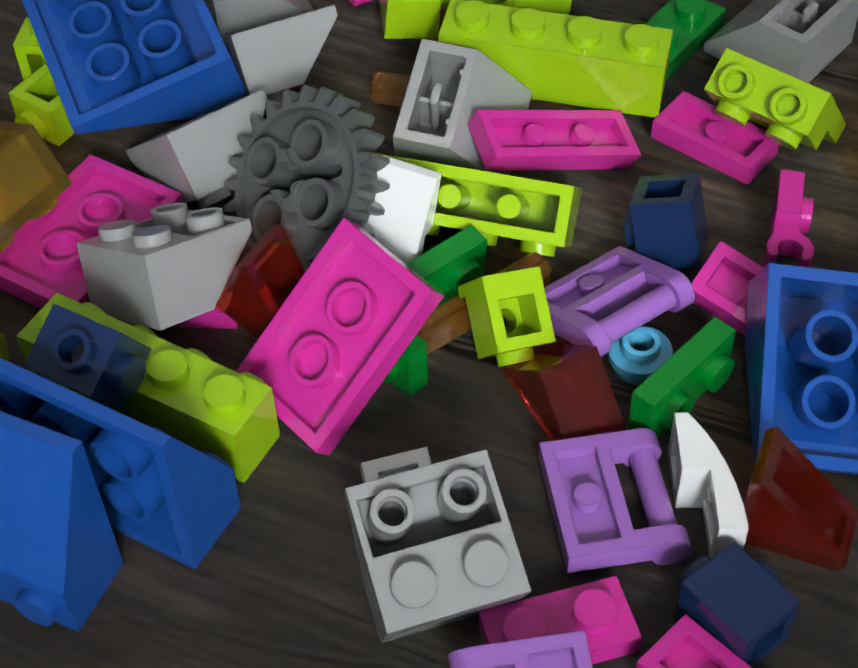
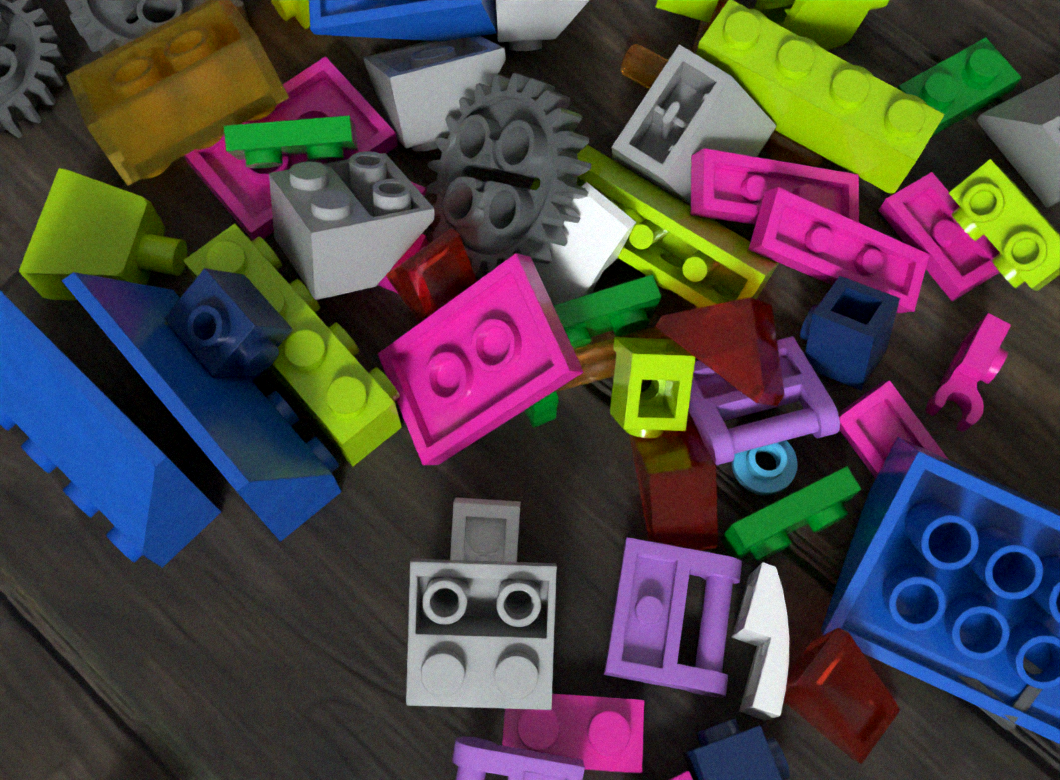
camera: 15 degrees right, 20 degrees up
none -> green plate [224,115,358,168]
none -> clear red slope [655,297,785,406]
none -> dark pink plate [748,187,930,313]

